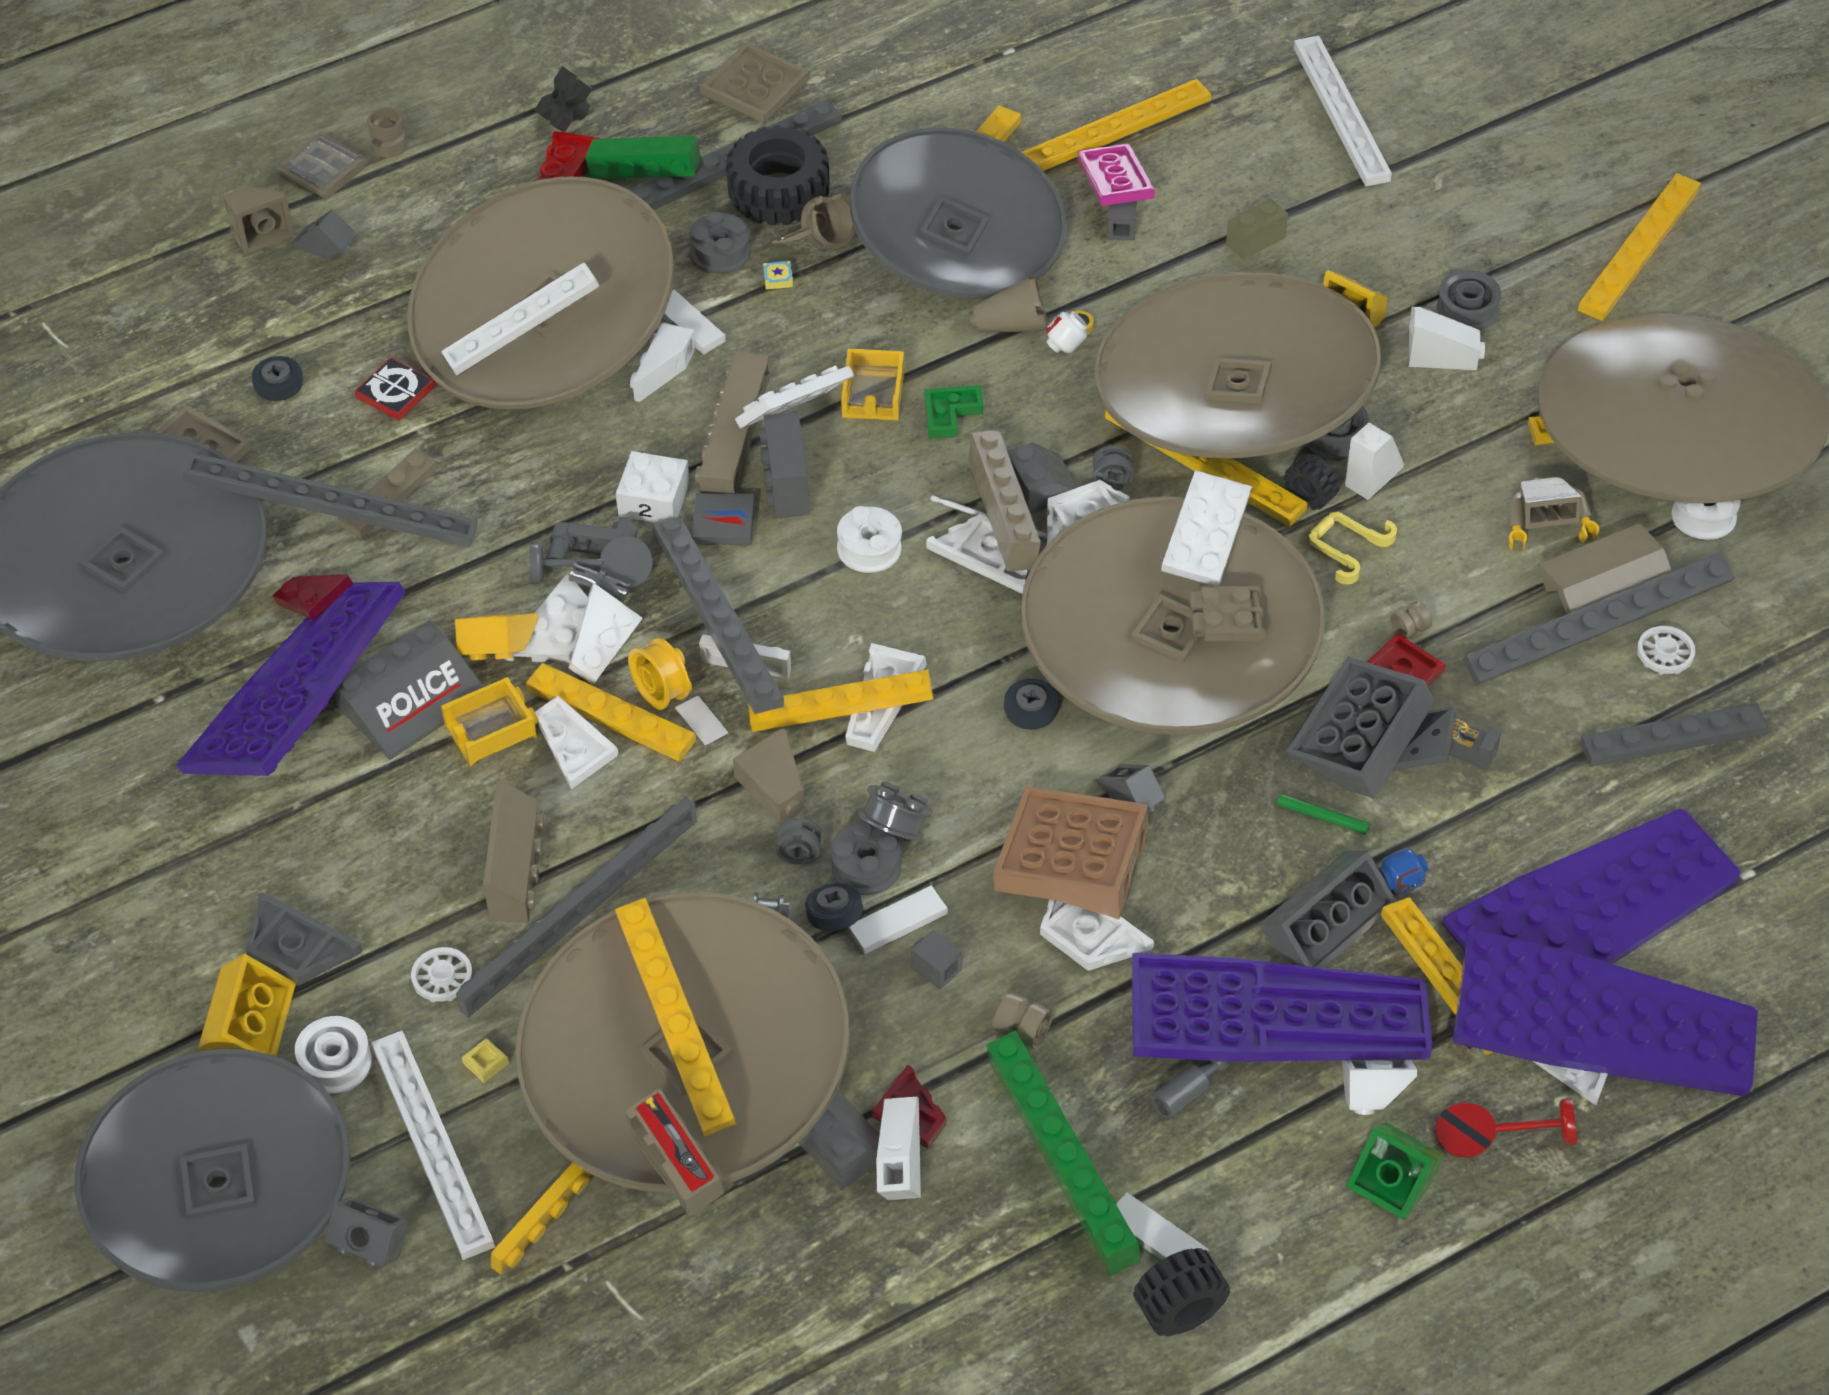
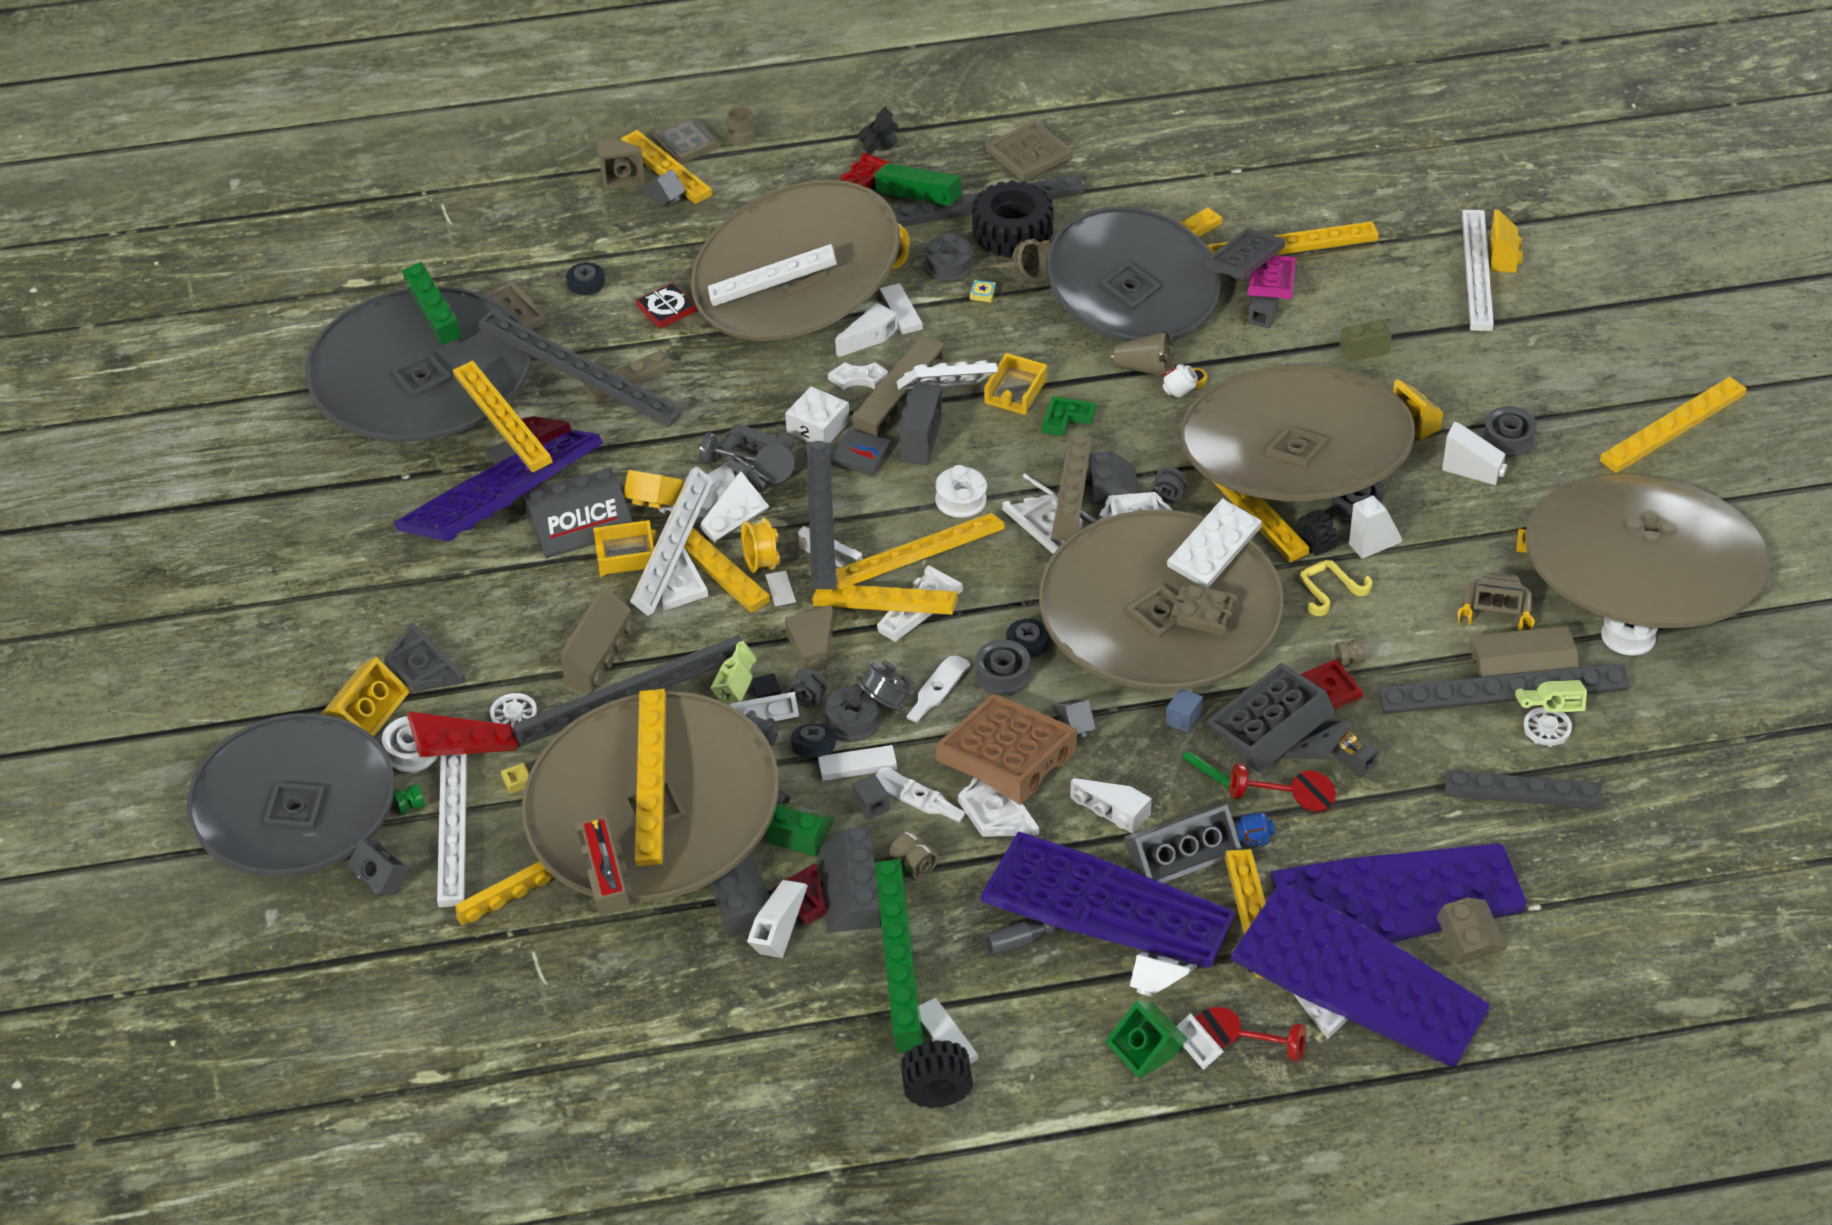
camera: 20 degrees right, 5 degrees down
none -> green wheel [393,783,425,815]
none -> green brick [402,261,462,346]
none -> red wing [407,711,518,757]
none -> yellow plate [453,360,552,473]
none -> dark grey tile [486,441,517,465]
none -> yellow plate [621,130,712,204]
none -> white plate [630,466,714,616]
none -> yellowish green piece [710,641,756,704]
none -> white plate [728,692,799,721]
none -> black tile [751,673,781,699]
none -> green slope [767,802,835,857]
none -> dark grey slope [819,826,880,933]
none -> white tile [828,362,889,390]
none -> yellow tile [836,513,1005,589]
none -> white piece [876,767,967,823]
none -> white piece [907,656,971,723]
none -> dark grey wheel [976,639,1030,695]
none -> white slope [1070,778,1151,834]
none -> sand blue brick [1166,689,1203,733]
none -> white tile [1176,1013,1224,1070]
none -> dark grey plate [1205,228,1286,279]
none -> red piece [1229,763,1336,812]
none -> dark tan slope [1436,898,1507,965]
none -> yellow slope [1489,209,1523,272]
none -> yellowish green piece [1515,680,1587,712]

